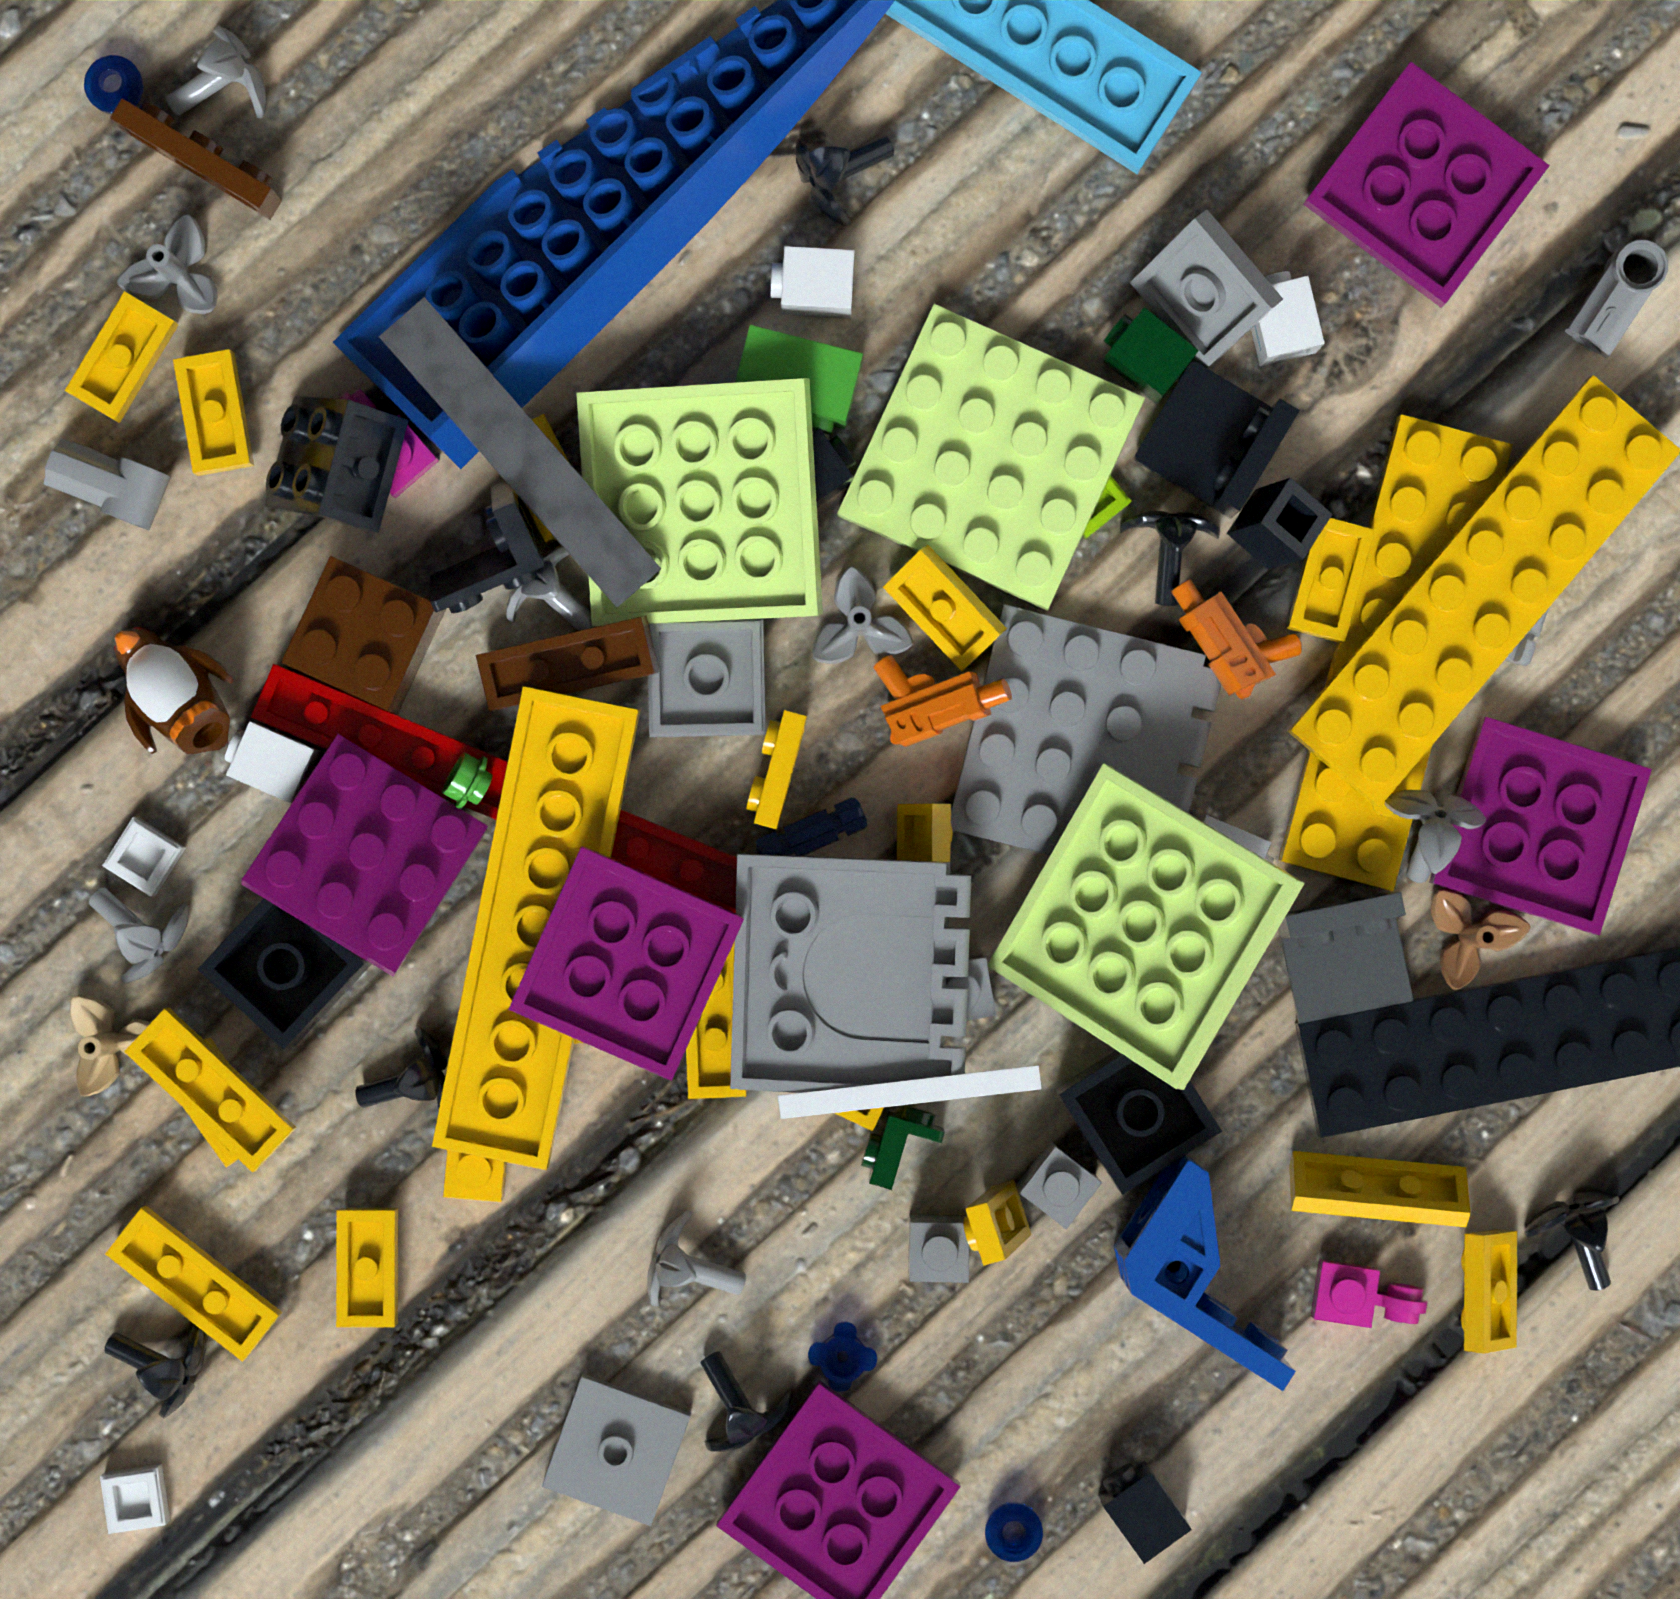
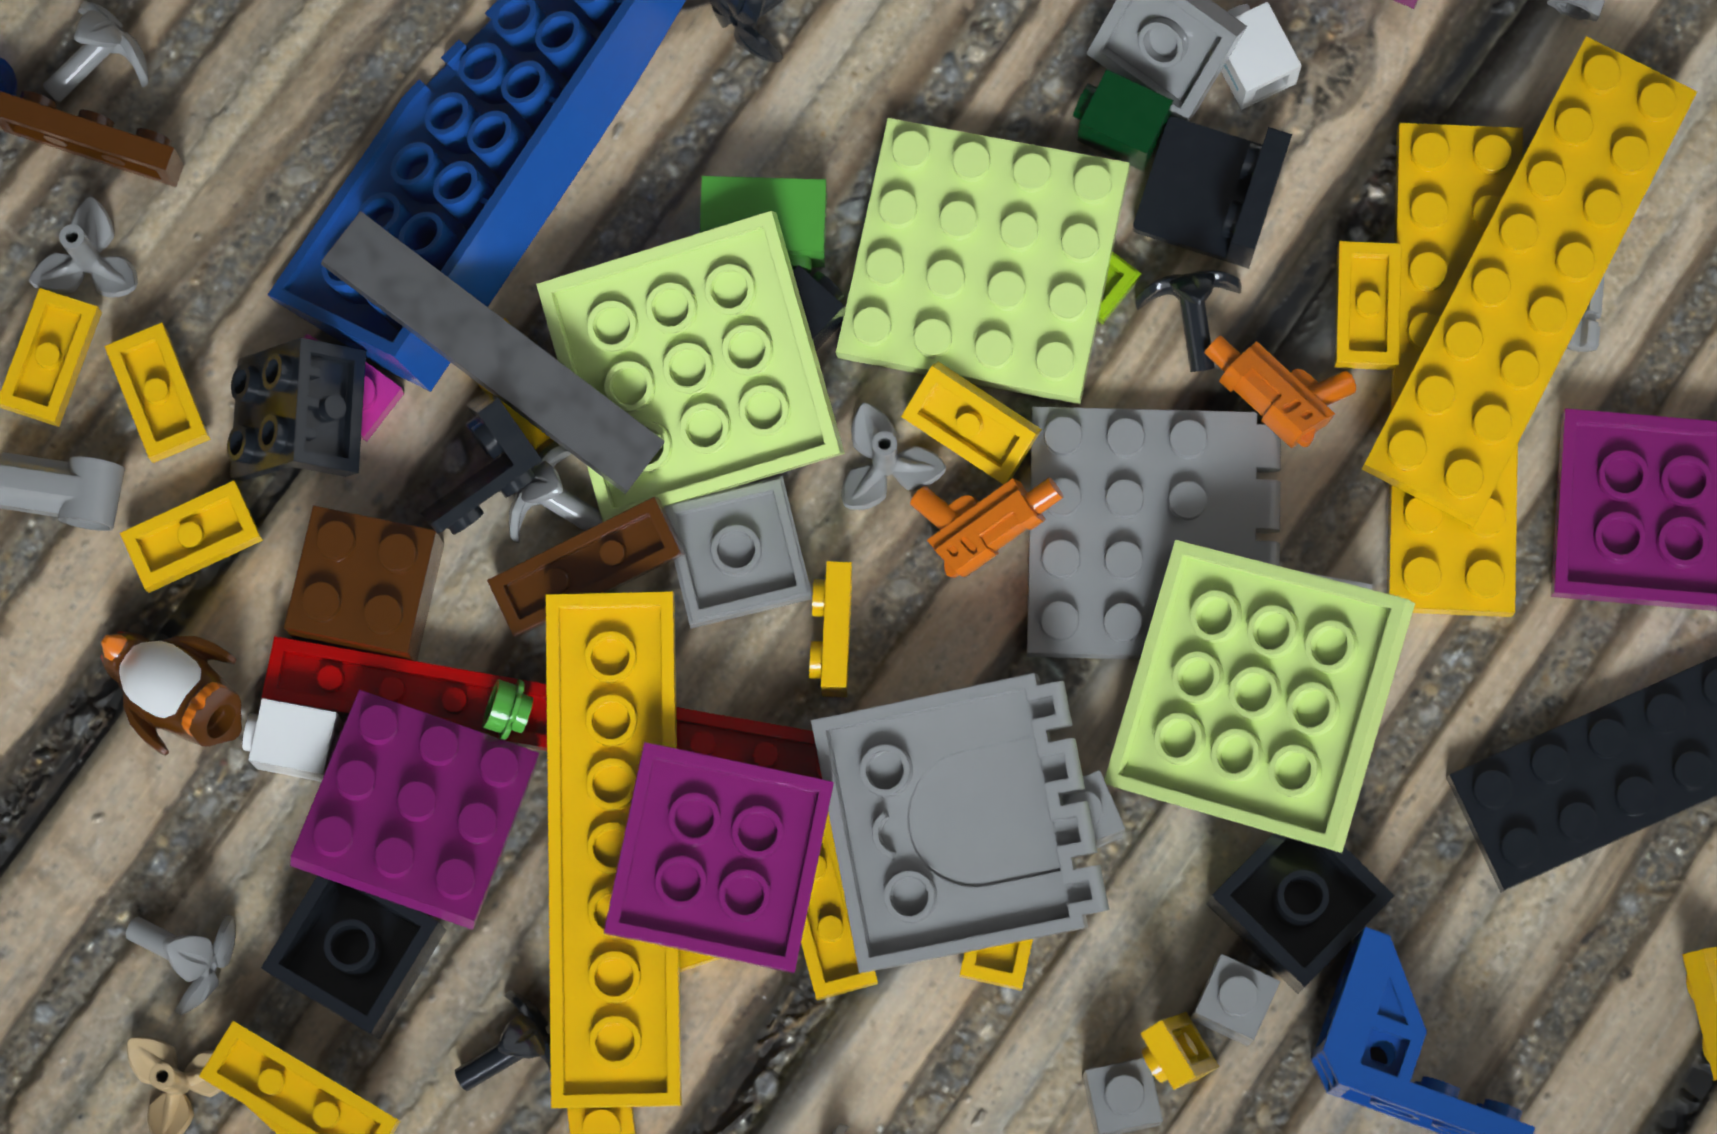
camera: 10 degrees left, 10 degrees down
white tile [102,817,186,897] -> none
dark blue axle [755,797,868,856] -> none
white brick [771,246,855,319] -> none
white sticker [778,1065,1042,1119] -> none
dark green bracket [861,1105,945,1190] -> none
yellow plate [897,803,953,862] -> none
black brick [1226,477,1333,570] -> none
dark grey bracket [1278,891,1414,1024] -> none
yellow plate [1289,1151,1471,1227] -> none
dark pink plate [1311,1259,1428,1328] -> none
light grey plant [1384,790,1486,883] -> none
medium nougat plant [1431,889,1531,990] -> none
none -> yellow plate [120,480,263,593]

